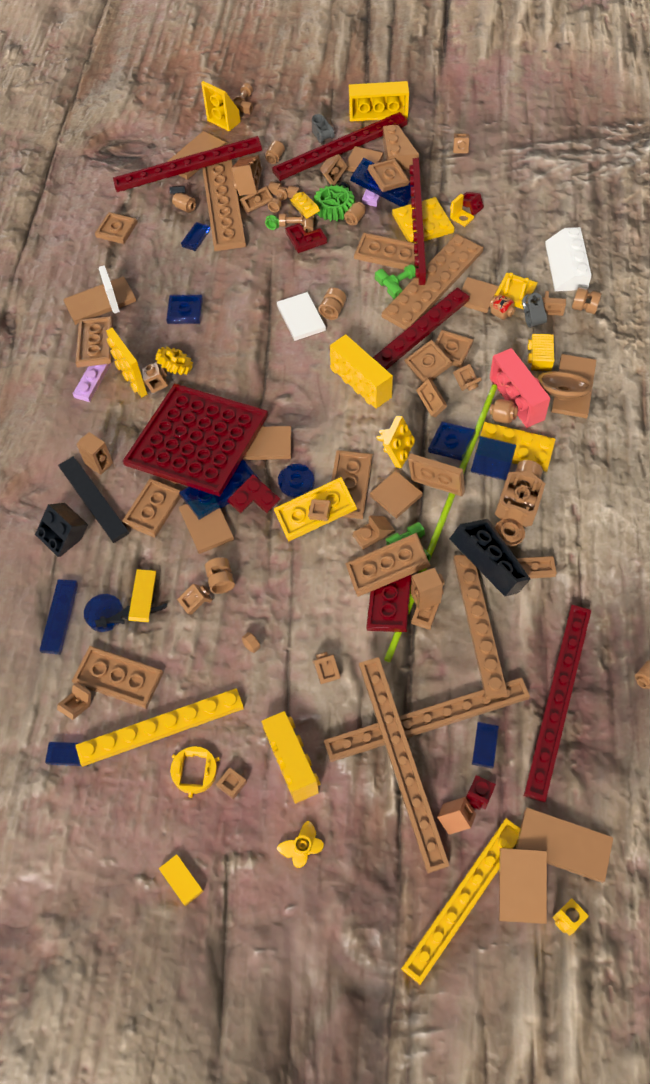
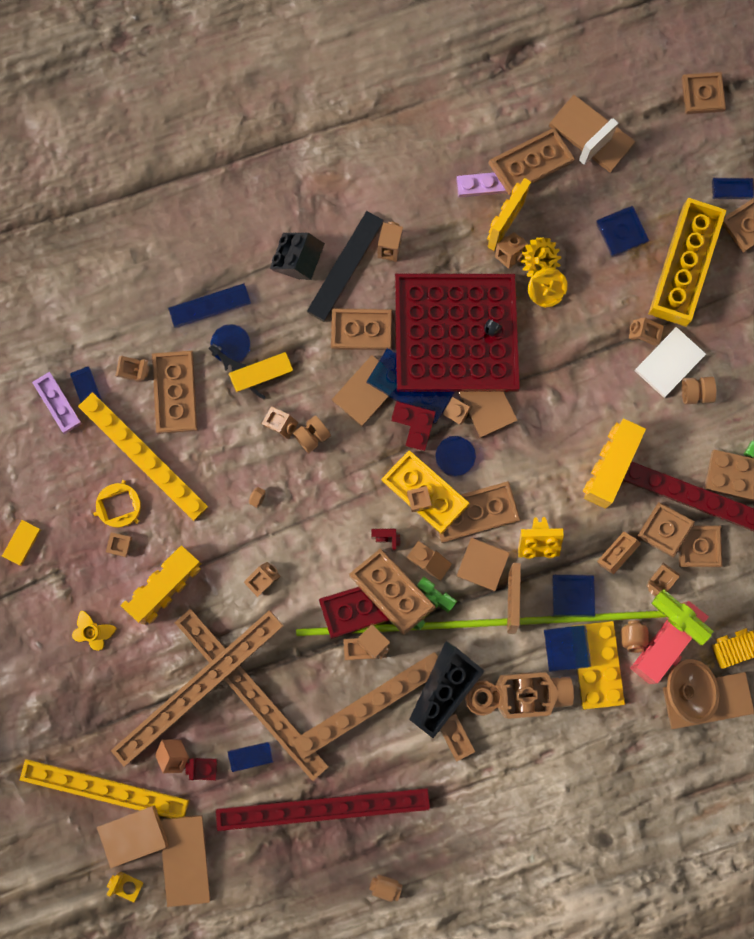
camera: 60 degrees right, 20 degrees up
none -> lavender plate [32,372,82,434]
none -> dark red bracket [371,529,400,551]
none -> medium nougat plate [443,397,472,425]
none -> black hinge [484,319,502,337]
none -> yellow tile [528,267,568,308]
none -> medium nougat bracket [629,318,664,346]
none -> yellow brick [648,198,726,327]
none -> lime piece [651,589,714,646]

